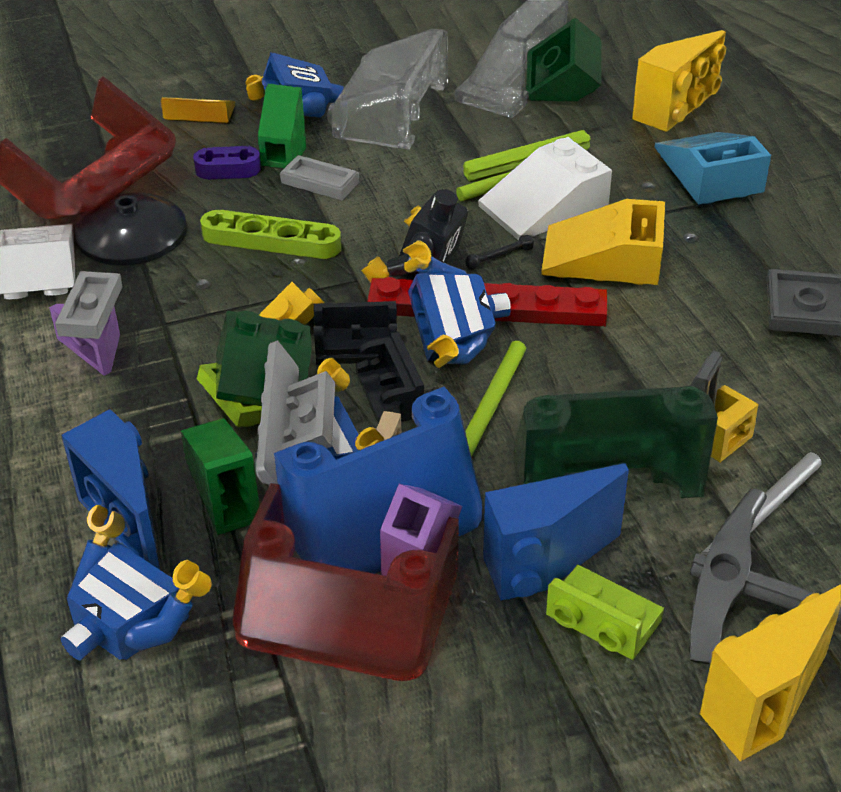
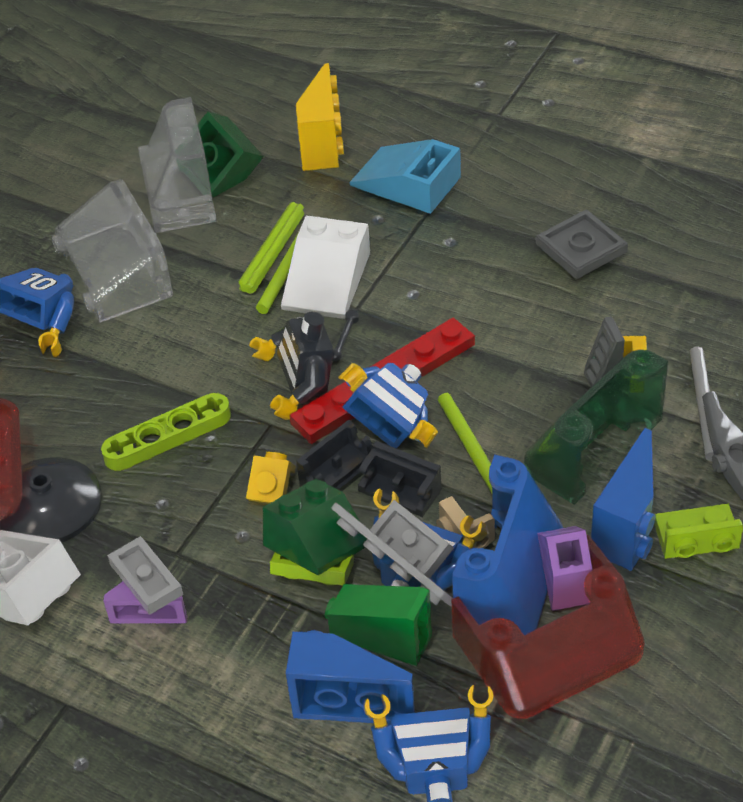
camera: 40 degrees left, 5 degrees up
dark purple beam [193,146,261,180] -> none
green slope [258,83,306,169] -> none
light grey tile [280,155,359,200] -> none
yellow slope [541,199,665,285] -> none

